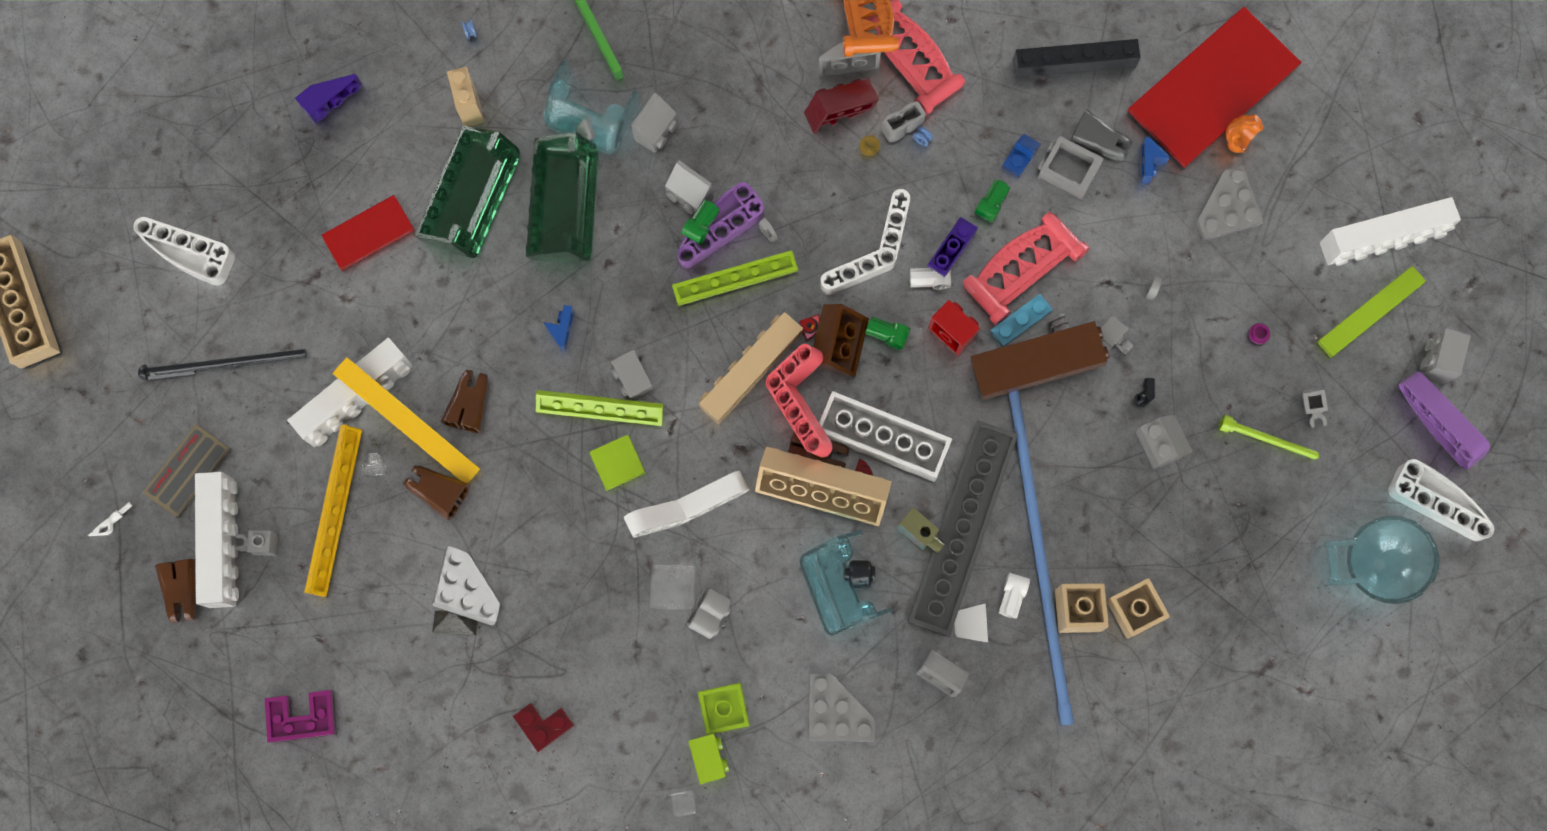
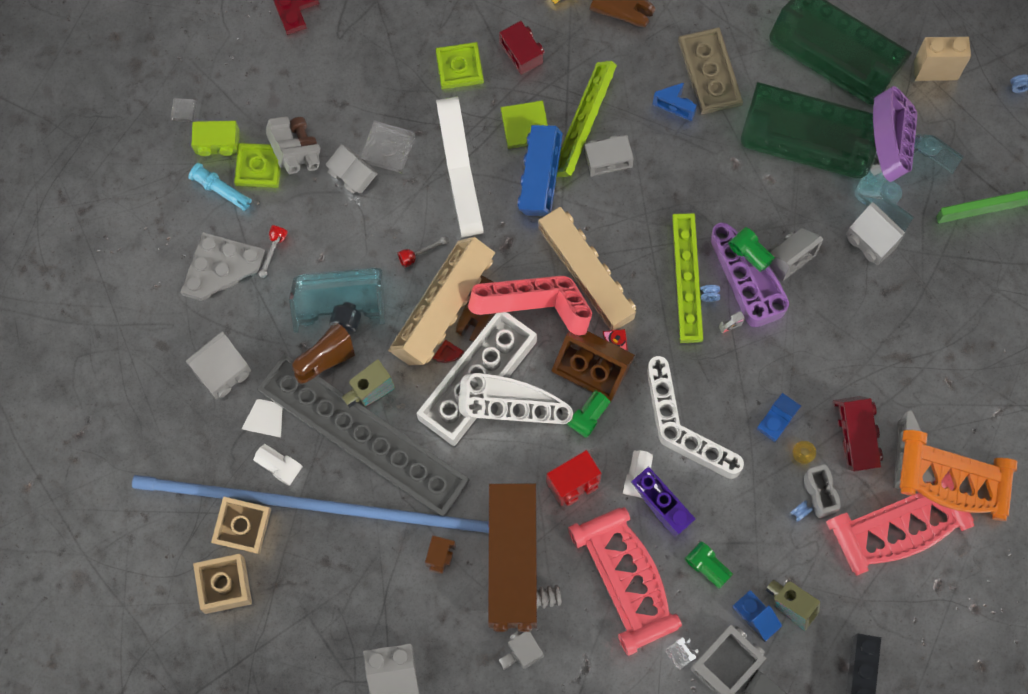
camera: 105 degrees right, 5 degrees down
medium azure plate [990,294,1053,347] -> none
black arm [1134,378,1155,406] -> none
none -> medium azure pin [188,162,252,211]
none -> hinge [259,225,288,278]
none -> light grey hips [265,116,321,174]
none -> reddish brown piece [292,323,355,384]
none -> hinge [397,236,449,268]
none -> reddish brown brick [425,535,456,574]
none -> lime tile [435,42,484,89]
none -> white beam [459,373,573,424]
none -> dark red brick [499,21,545,75]
none -> blue brick [518,125,563,216]
none -> clear tile [665,637,699,670]
none -> dark tan tile [678,27,743,115]
none -> medium blue bush [700,285,720,302]
none -> blue slope [757,393,801,442]
none -> olive torso [766,580,821,631]
none -> medium lavender beam [873,86,917,182]

